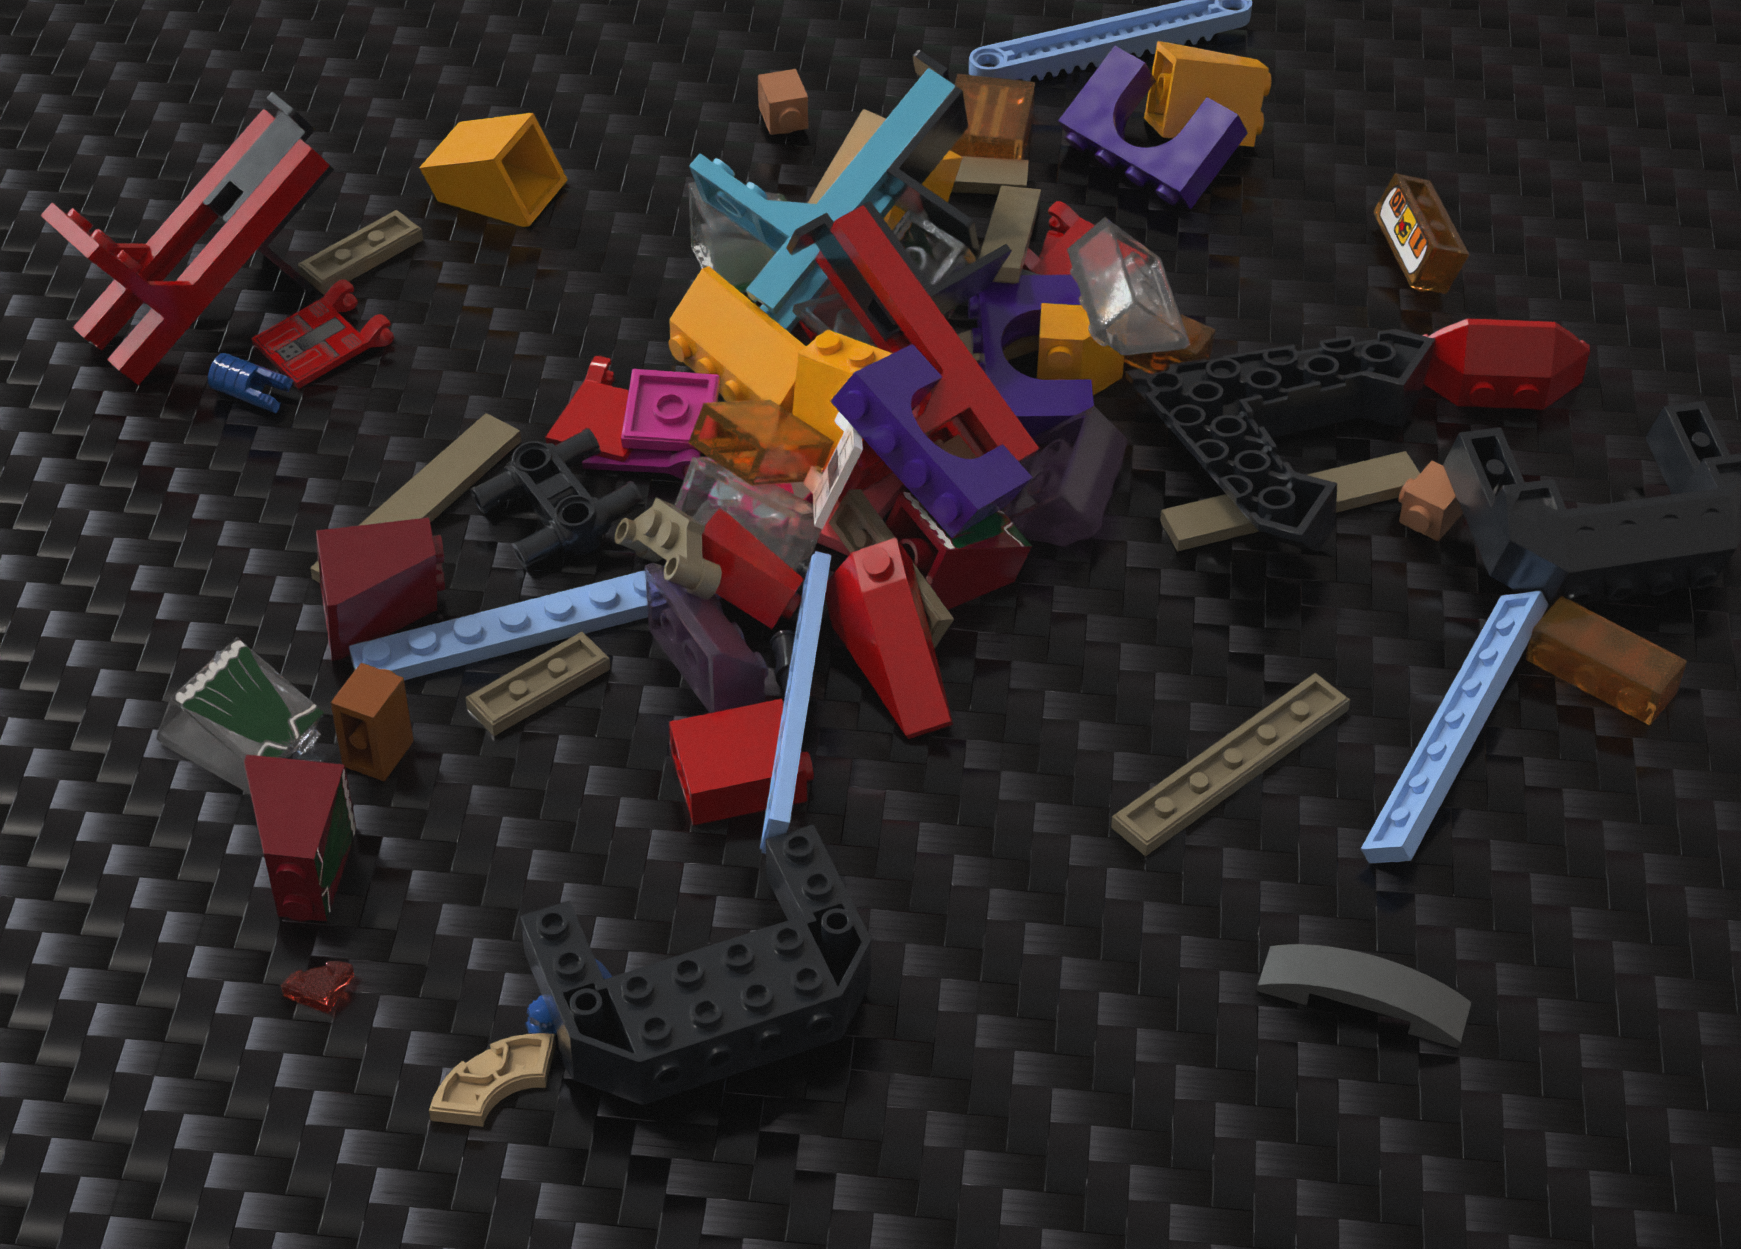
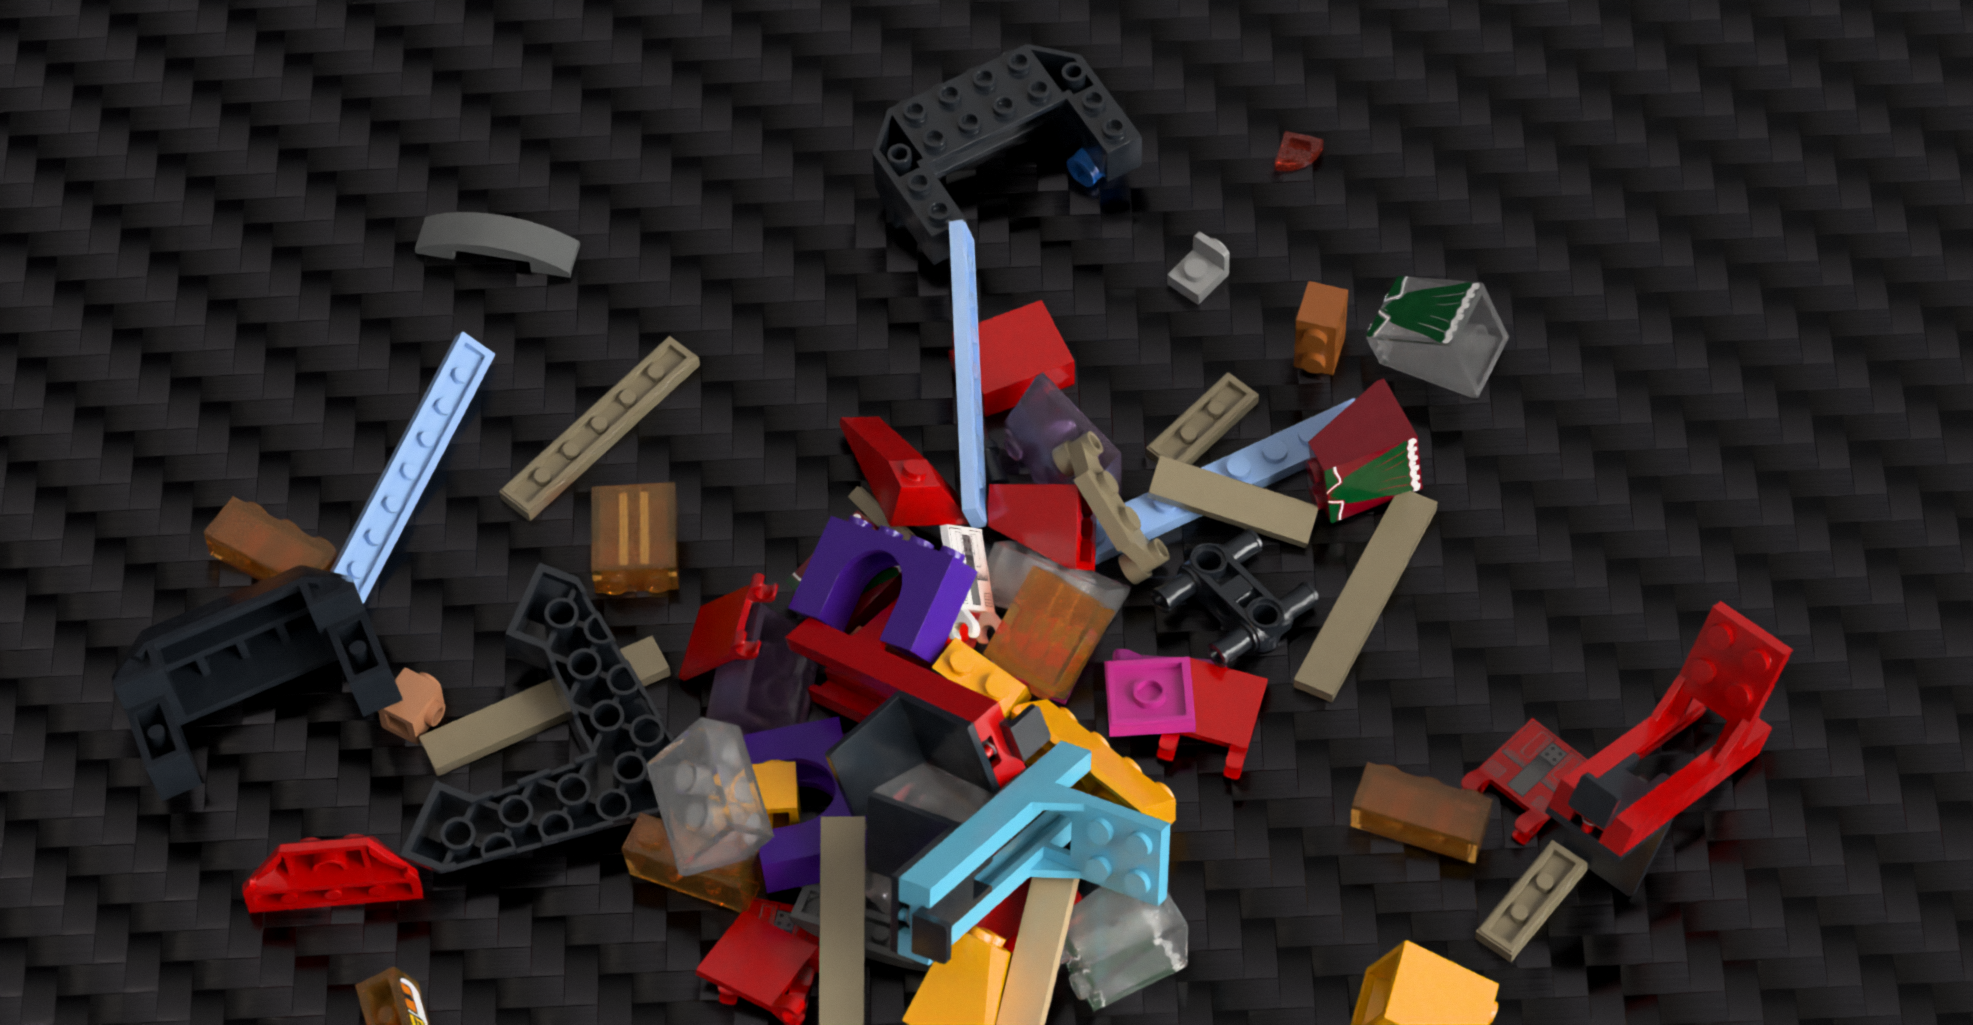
camera: 175 degrees right, 10 degrees up
blue hinge [208,353,294,413] -> none
dark red slope [244,754,357,922] -> none
tan tile [429,1033,556,1127] -> none
none -> clear orange brick [591,482,679,595]
none -> red flag [678,573,779,681]
none -> dark tan tile [1147,455,1318,548]
none -> light grey bracket [1167,232,1230,305]
none -> clear orange brick [1350,762,1493,864]

